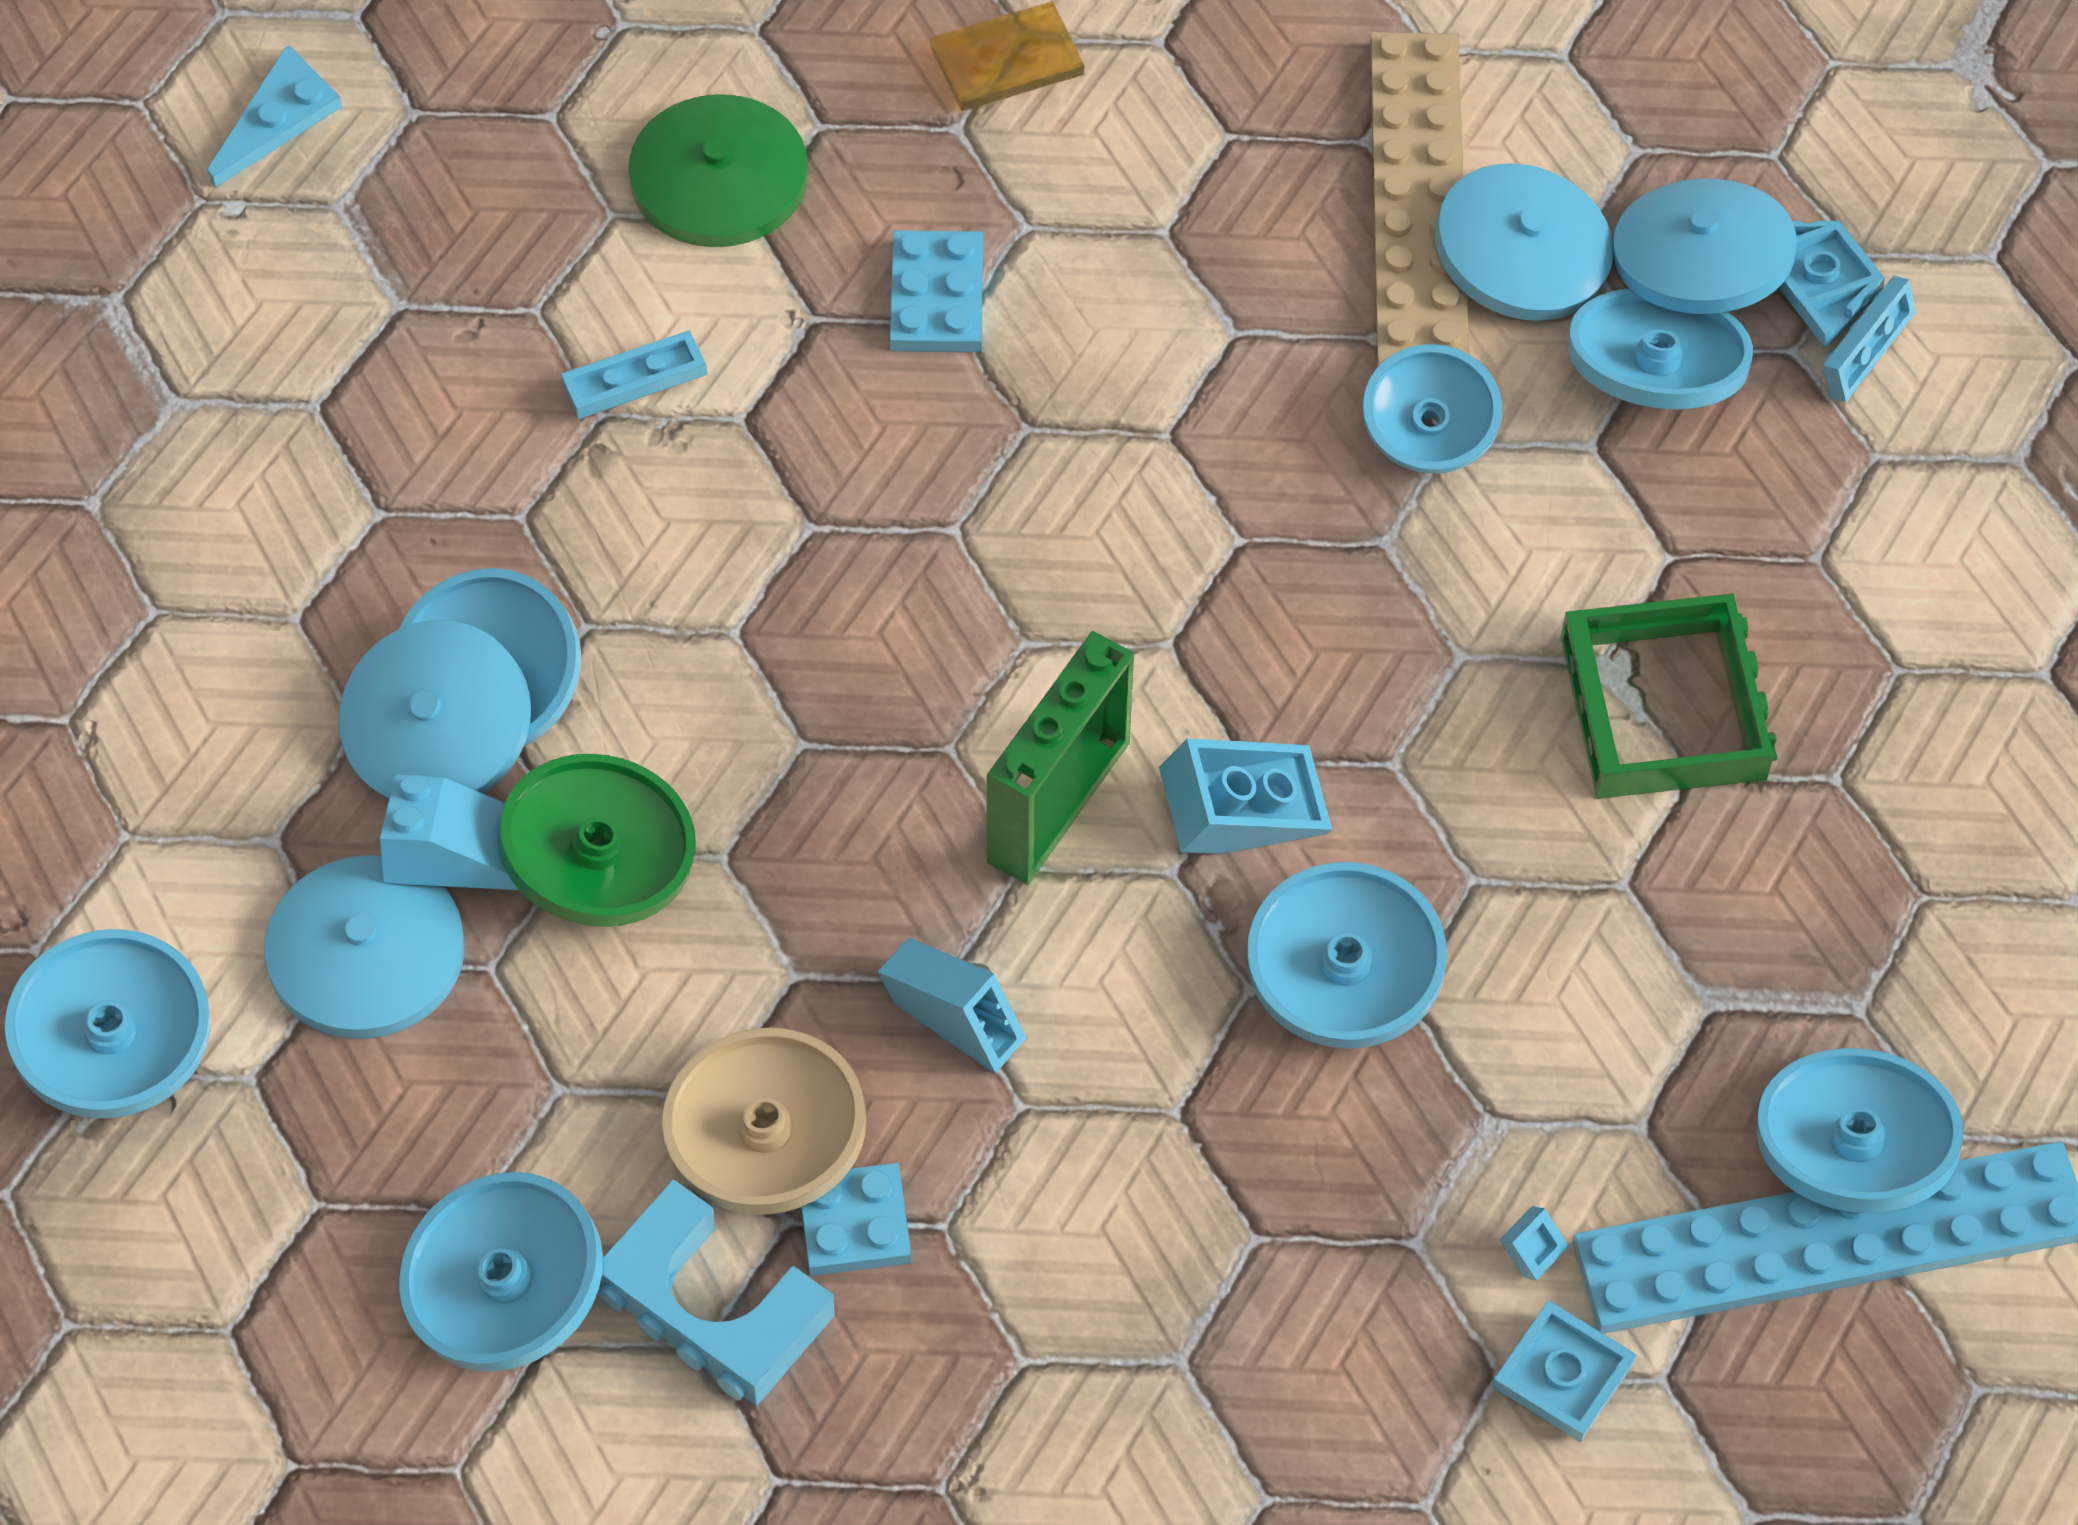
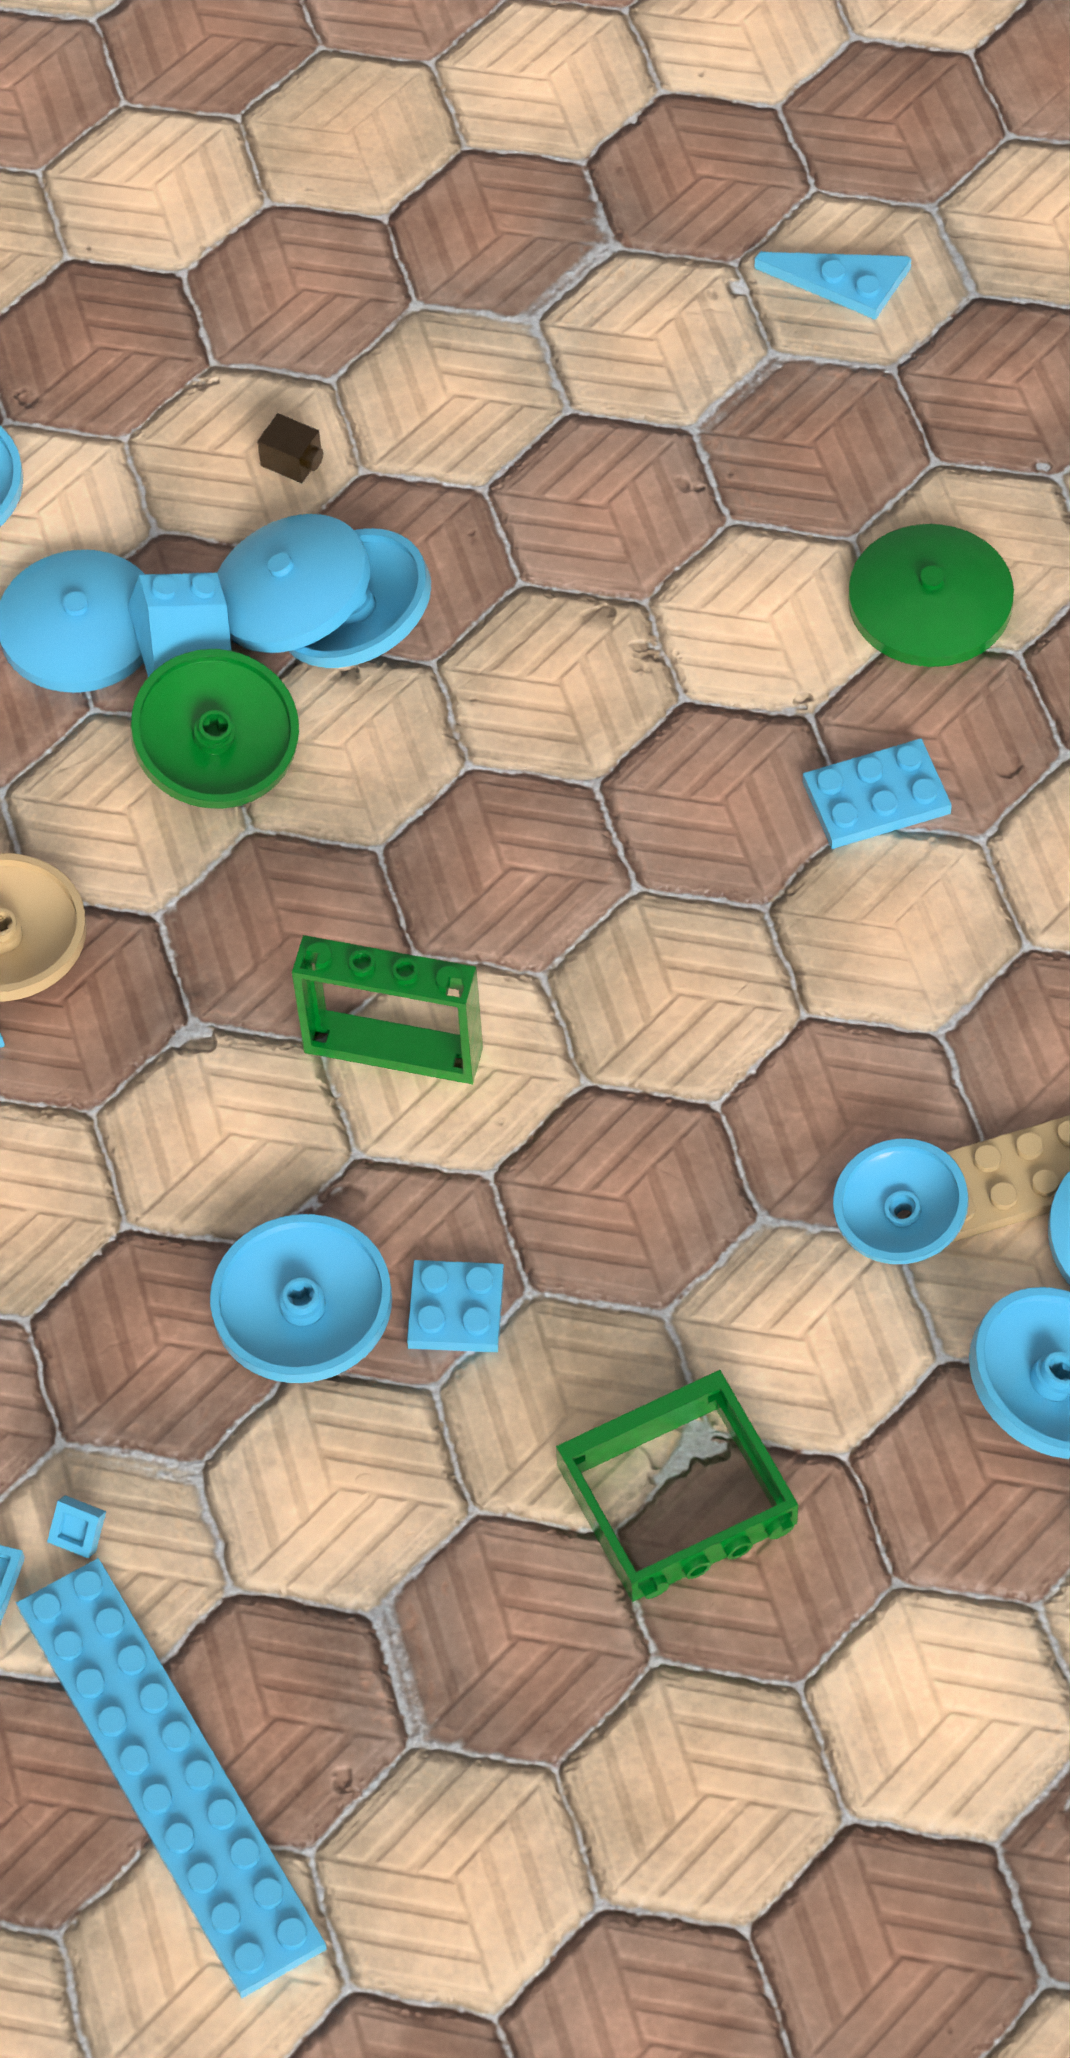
camera: 75 degrees right, 0 degrees up
medium azure plate [561,330,707,419] -> none
medium azure slope [878,937,1026,1073] -> none
medium azure slope [1159,738,1332,854] -> none
medium azure dish [1756,1048,1963,1213] -> none
none -> dark brown brick [257,413,324,483]
none -> medium azure plate [407,1260,504,1352]

